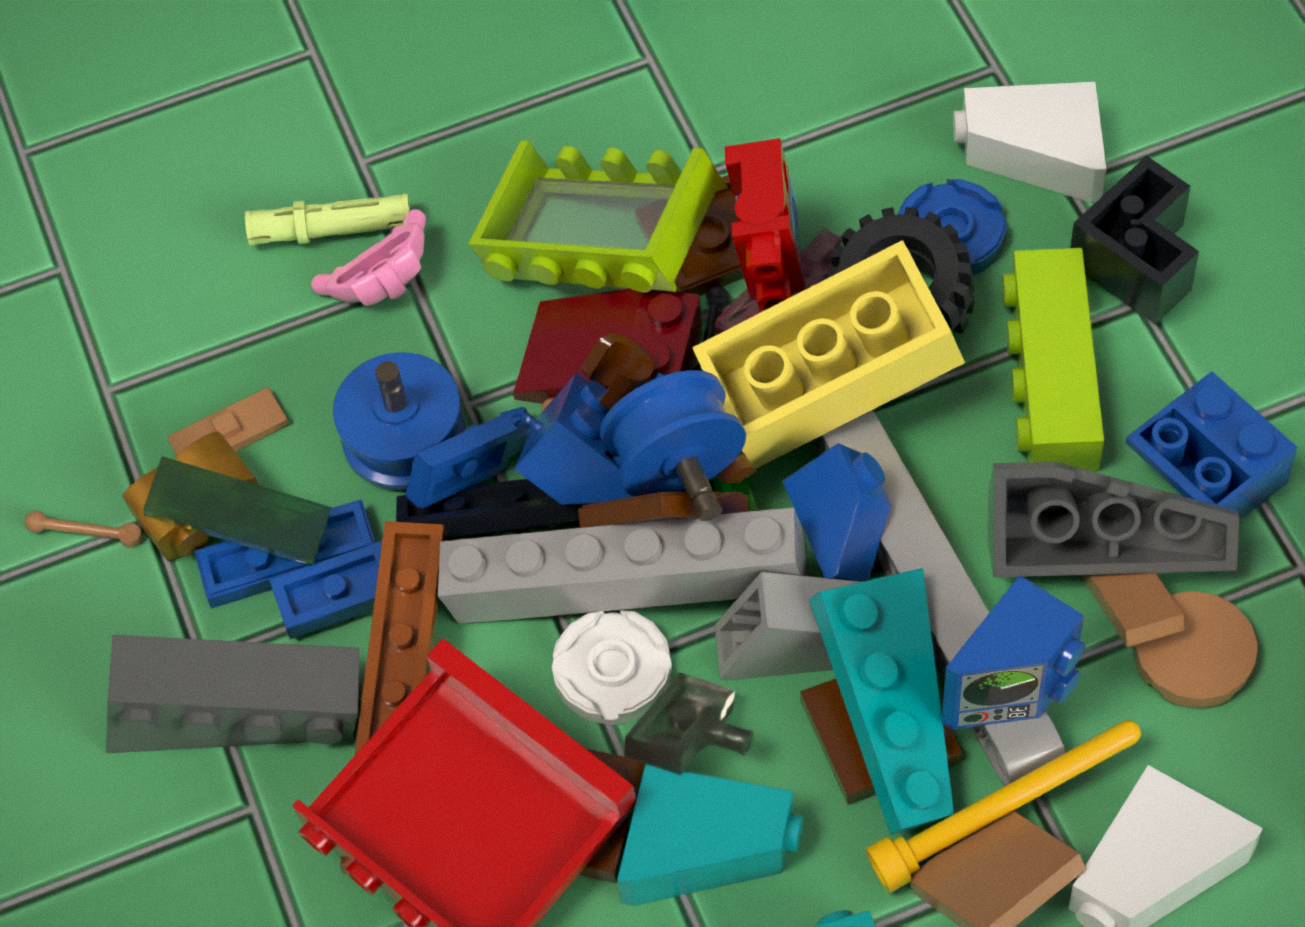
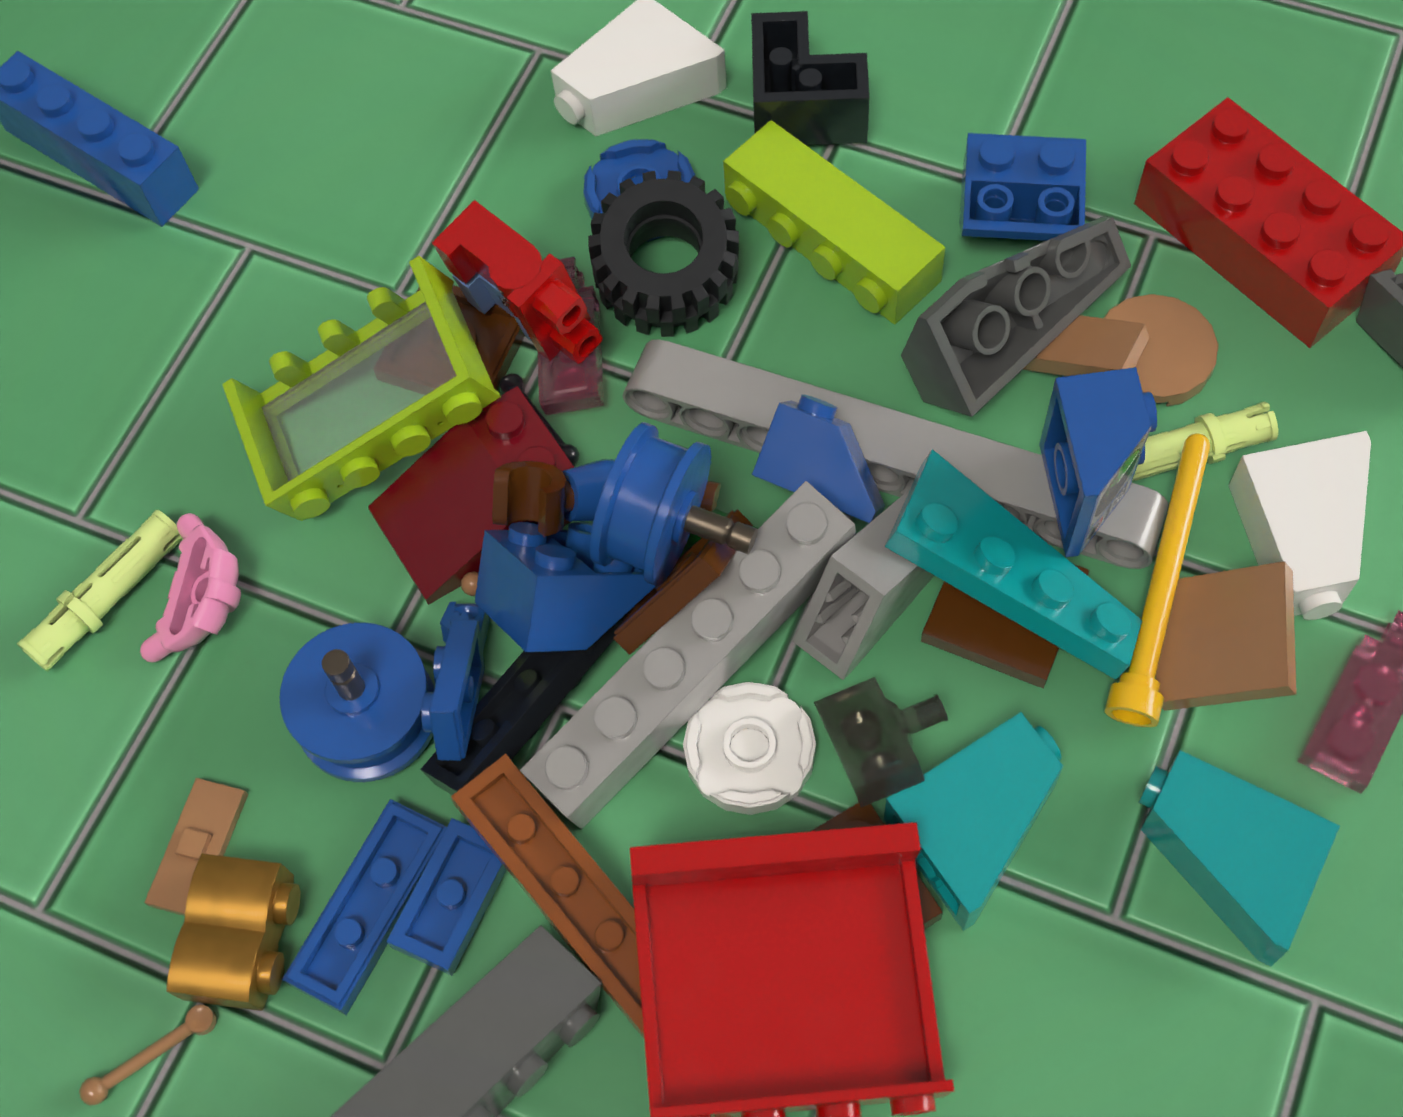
camera: 45 degrees left, 5 degrees up
clear green tile [143,456,332,565] -> none
light yellow brick [692,240,965,469] -> none
none -> yellowish green pin [1132,401,1279,481]

